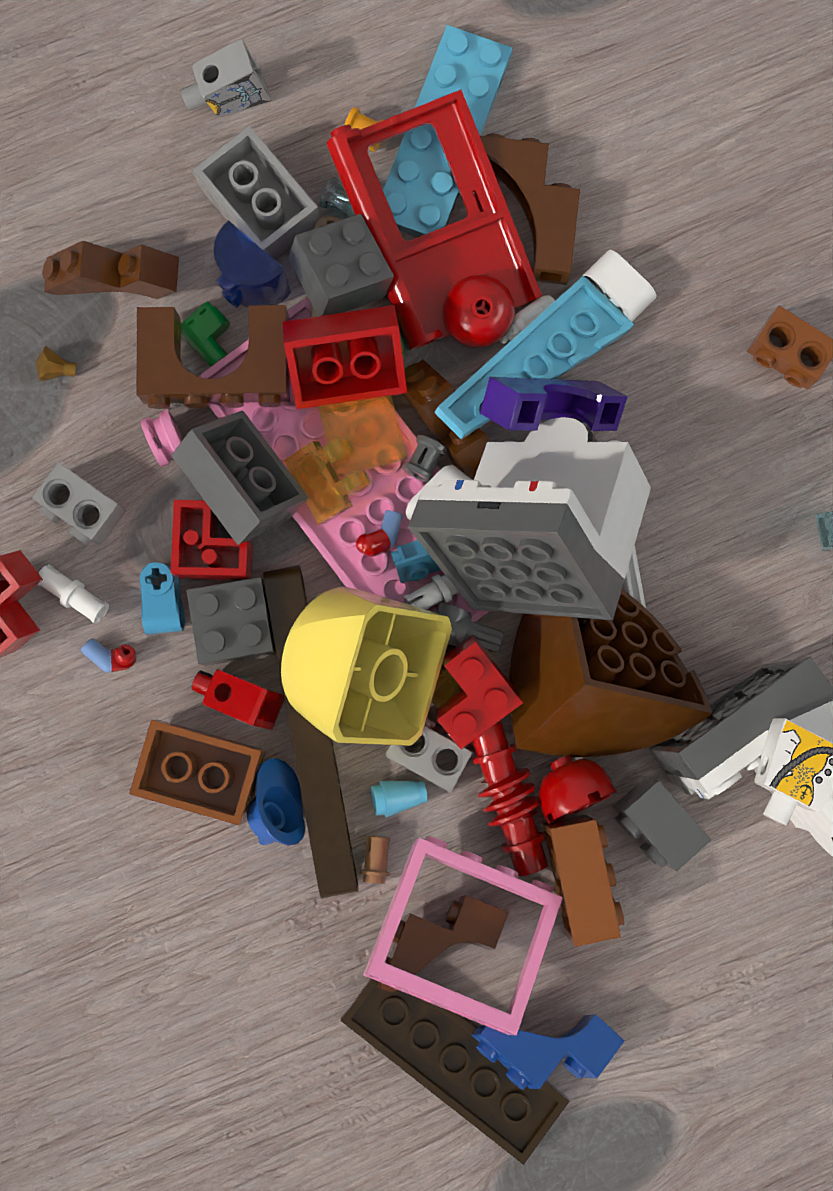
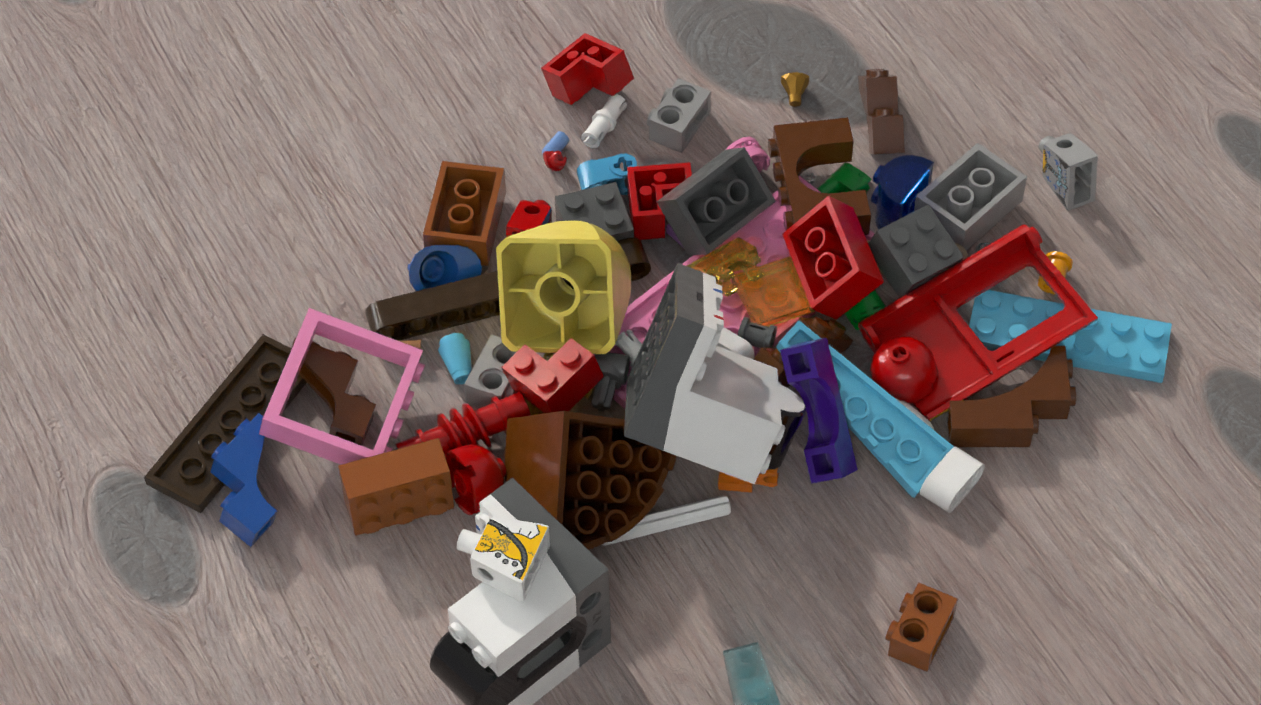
camera: 85 degrees right, 30 degrees down
dark grey brick [612,777,711,871] -> none

